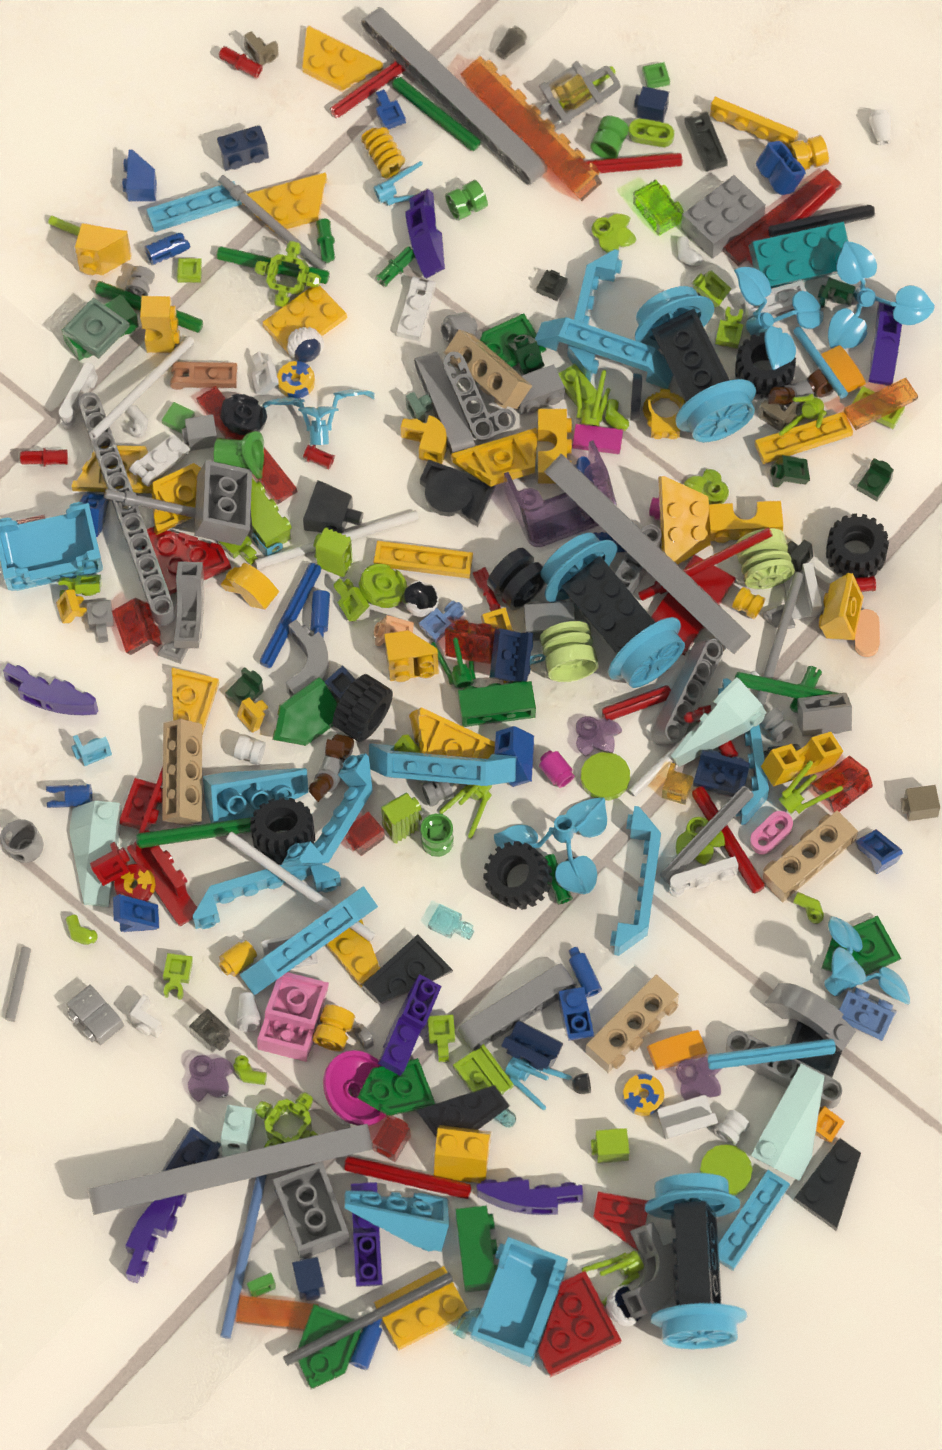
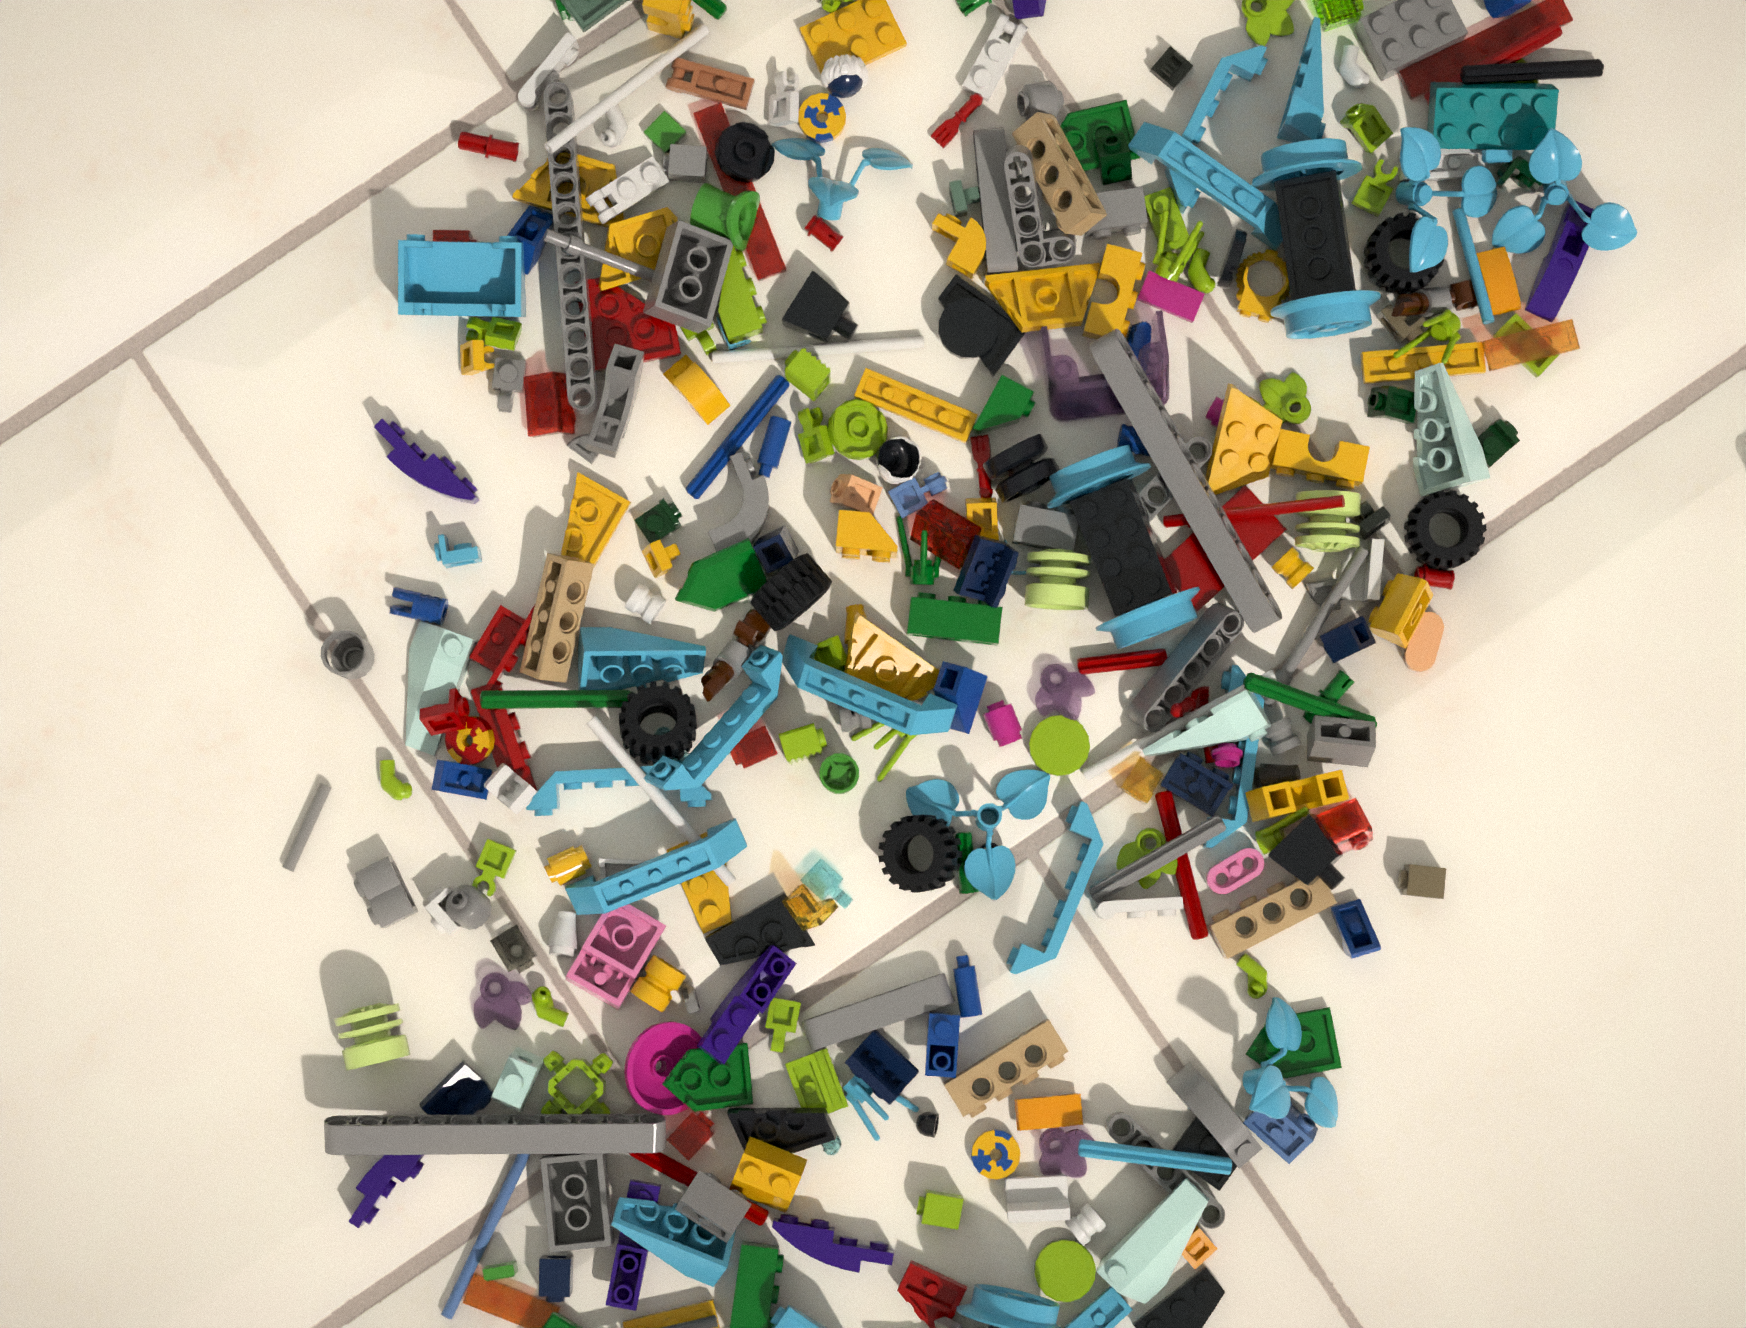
camera: 10 degrees right, 20 degrees up
none -> yellowish green wheel [335,1003,411,1070]
none -> light grey head [445,884,492,930]
none -> white bracket [484,763,537,815]
none -> light grey brick [675,1170,752,1243]
none -> clear yellow panel [782,884,838,931]
none -> red piece [930,93,983,148]
none -> green slope [972,375,1036,435]
none -> dark pink plate [1212,743,1243,768]
none -> black torso [1268,814,1345,890]
none -> medium azure wedge [1277,17,1326,143]
none -> dark blue brick [1320,615,1376,663]
none -> light aqua wedge [1413,363,1490,497]
none -> medium azure tile [1481,150,1512,163]

